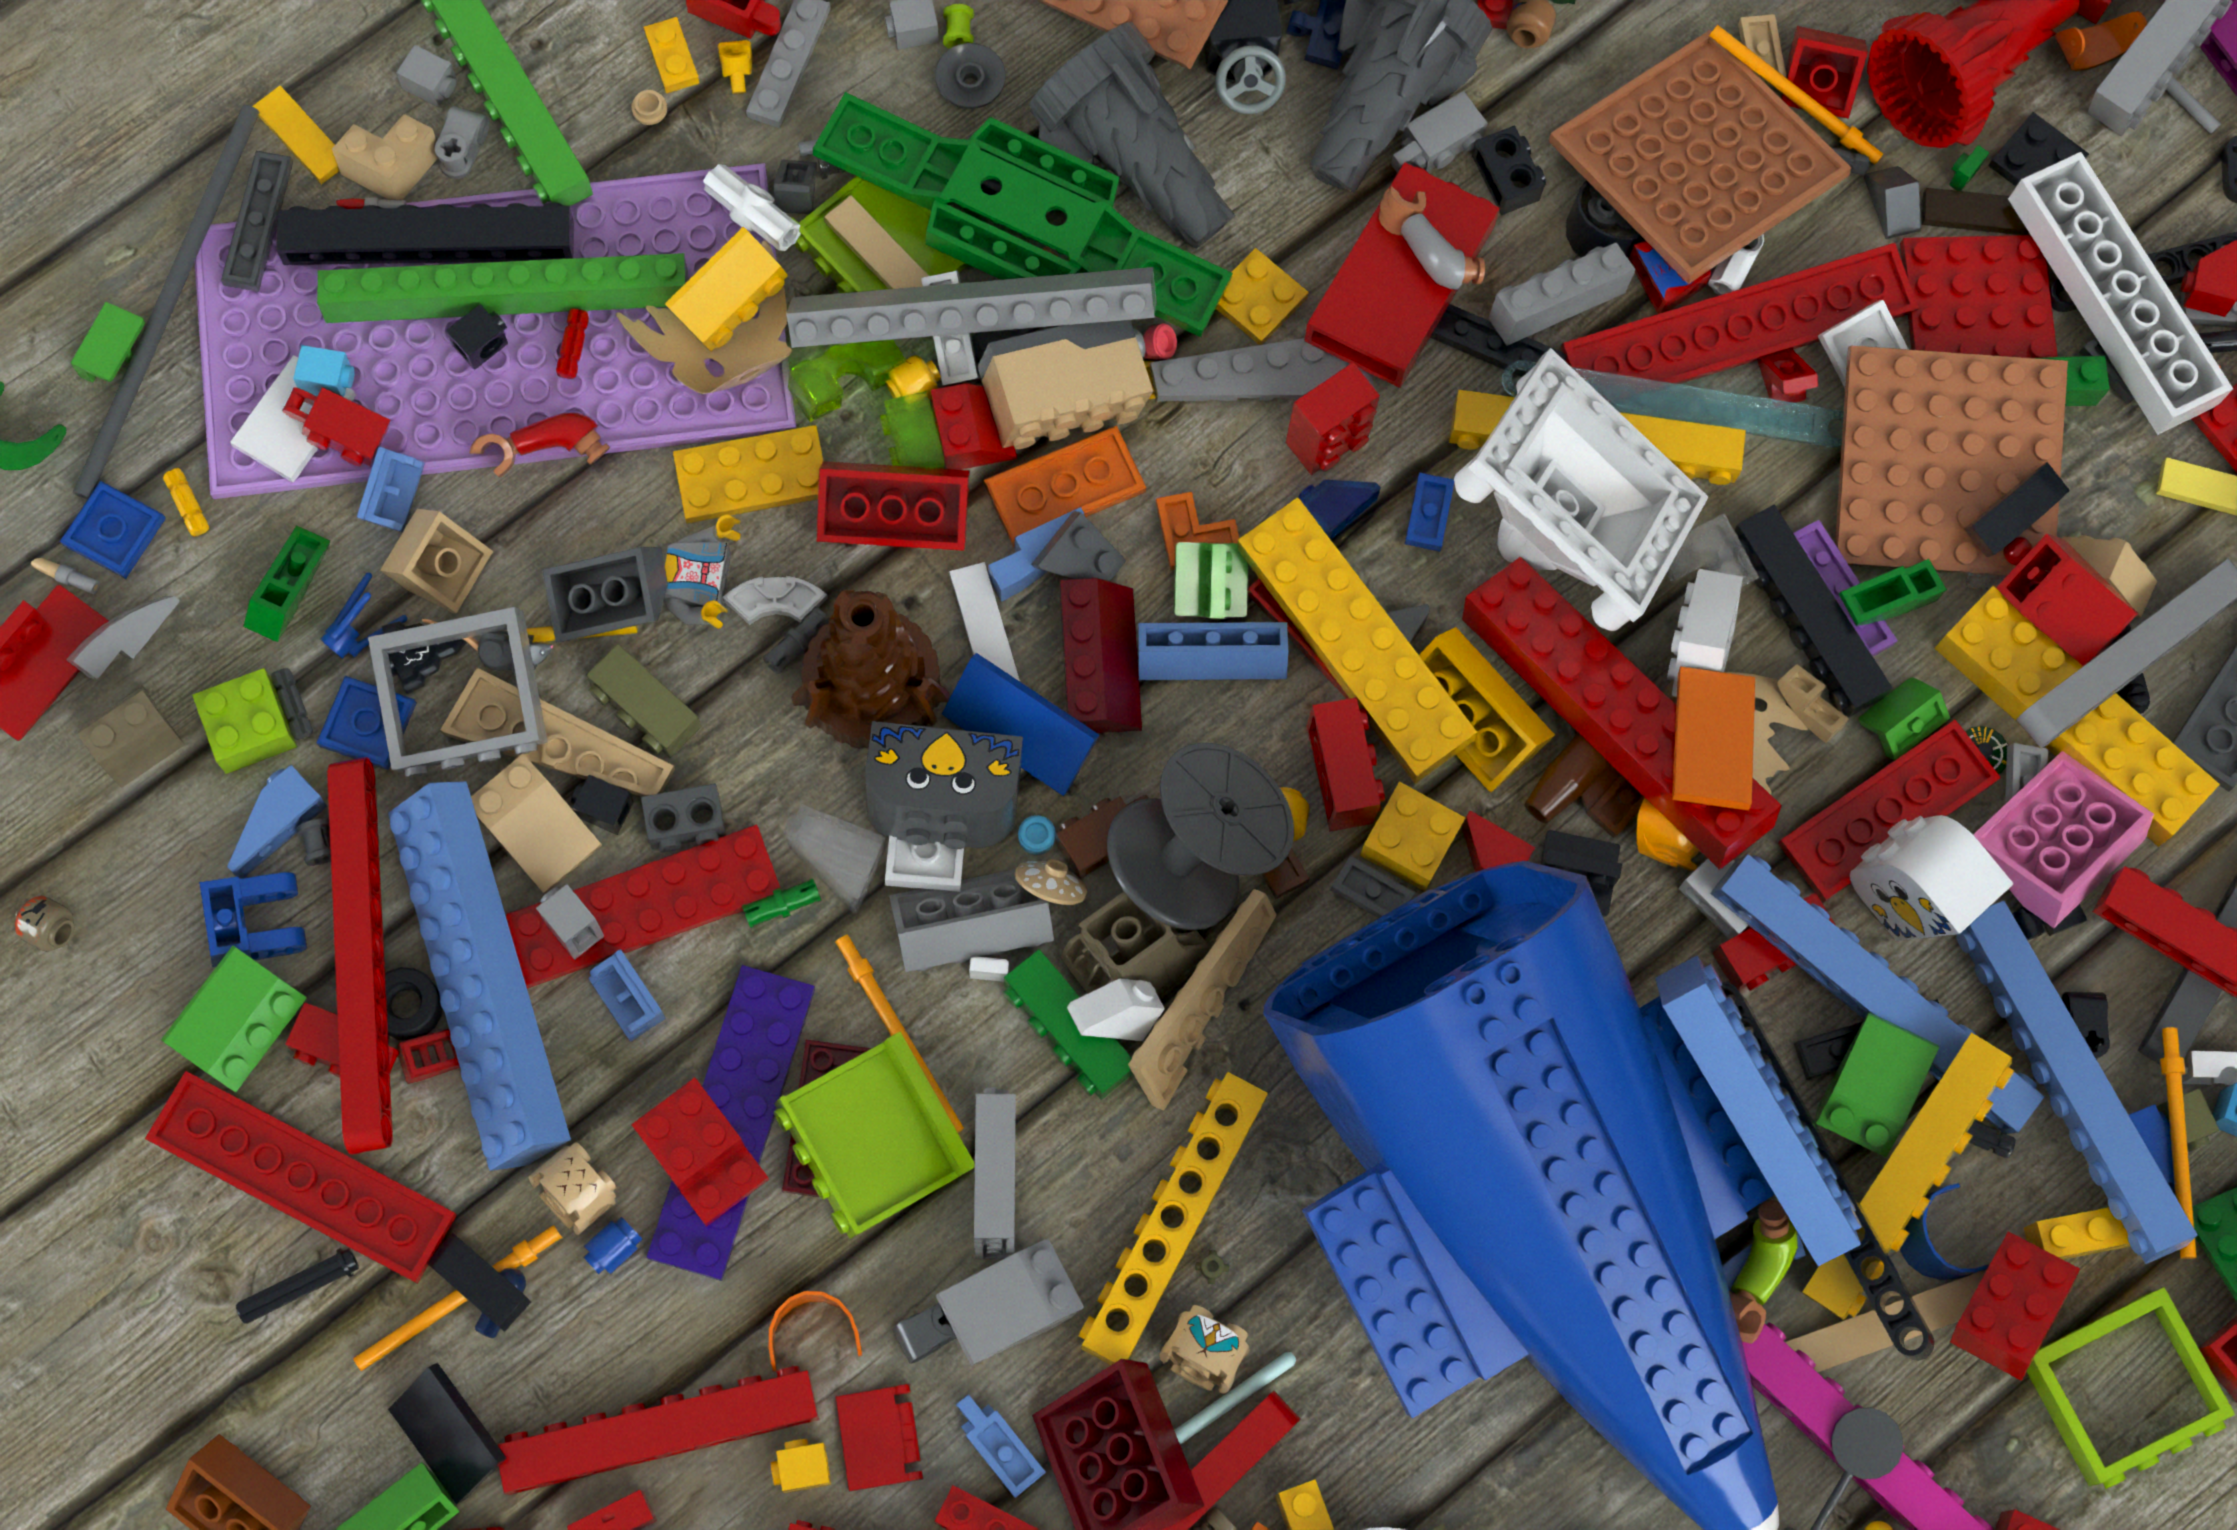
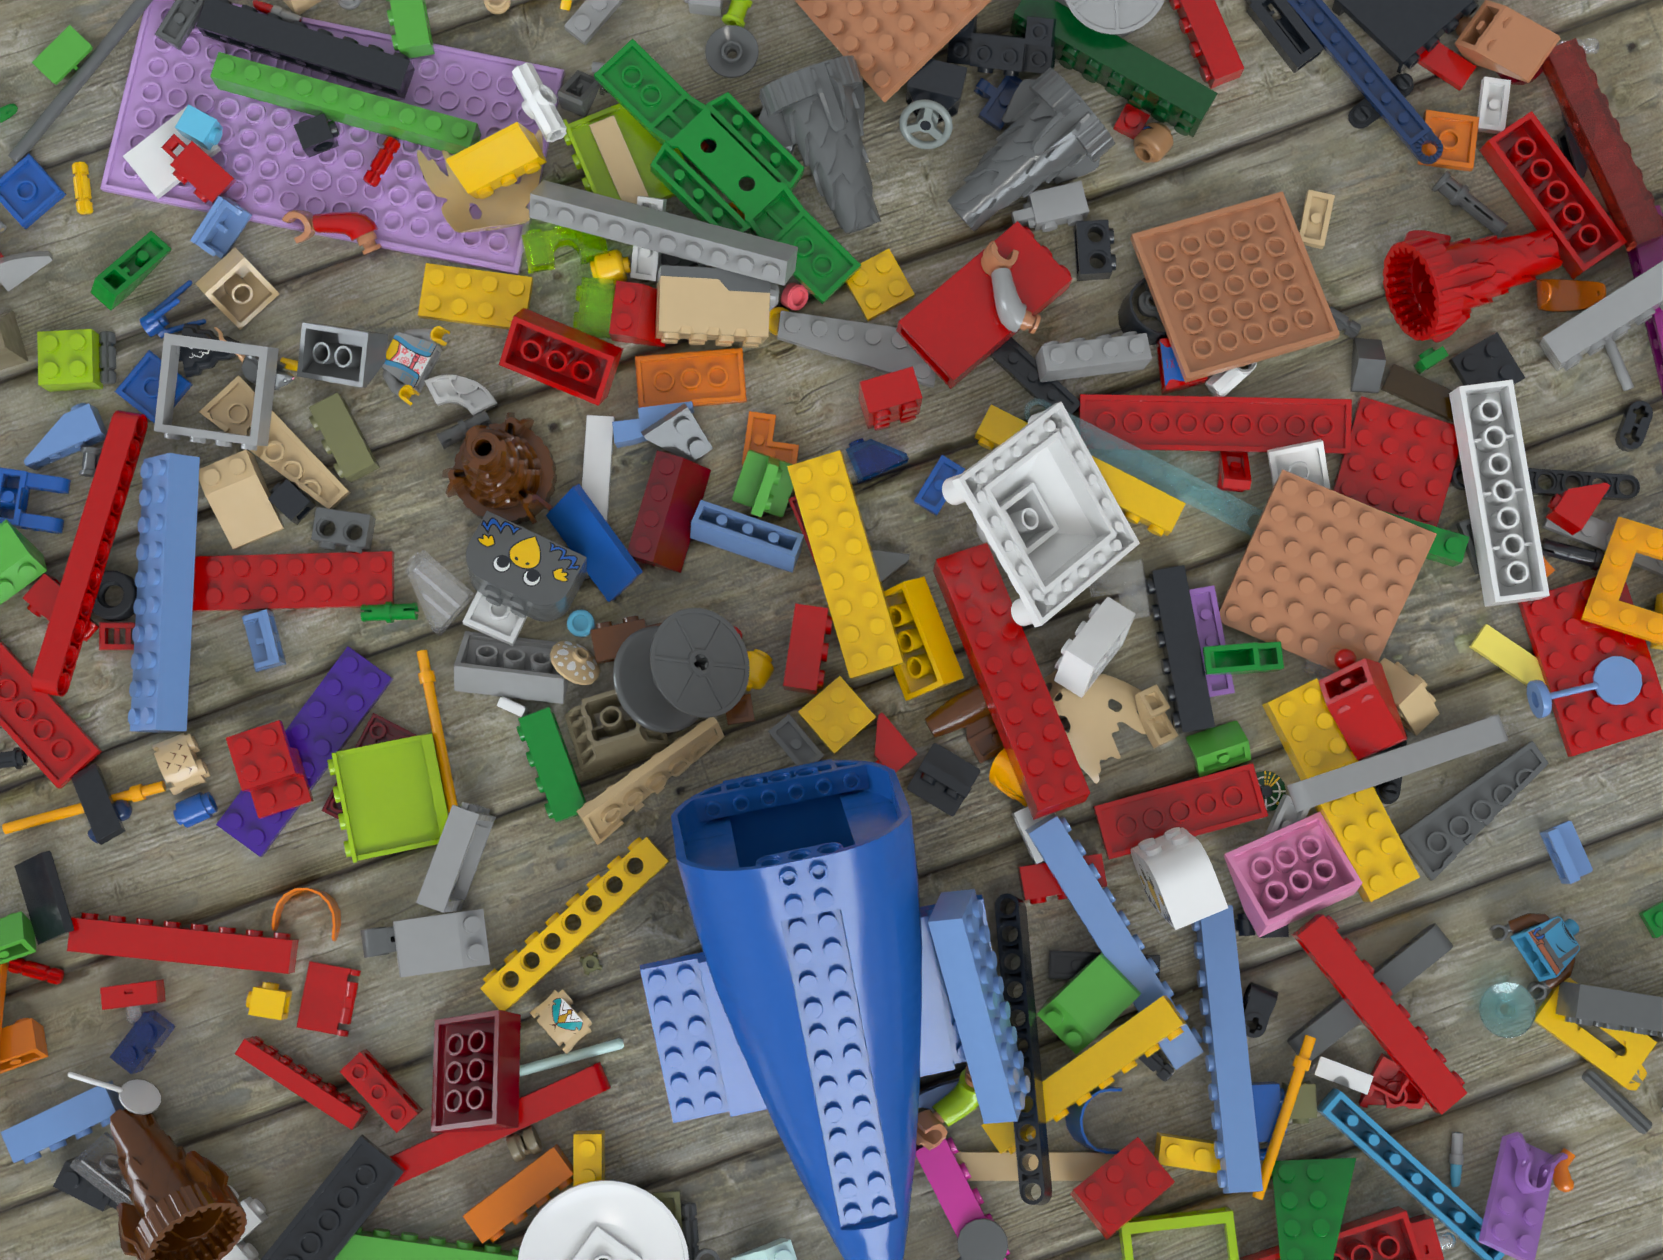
camera: 25 degrees right, 10 degrees up
light grey brick [536,884,604,960] -> none
medium blue hinge [956,1394,1046,1498] -> none
white slope [1067,978,1165,1041] -> none
orange tile [1672,666,1755,811] -> none
light orange bar [1709,24,1883,165] -> none
red slope [1781,26,1868,119] -> none
black slope [1964,462,2070,557] -> none

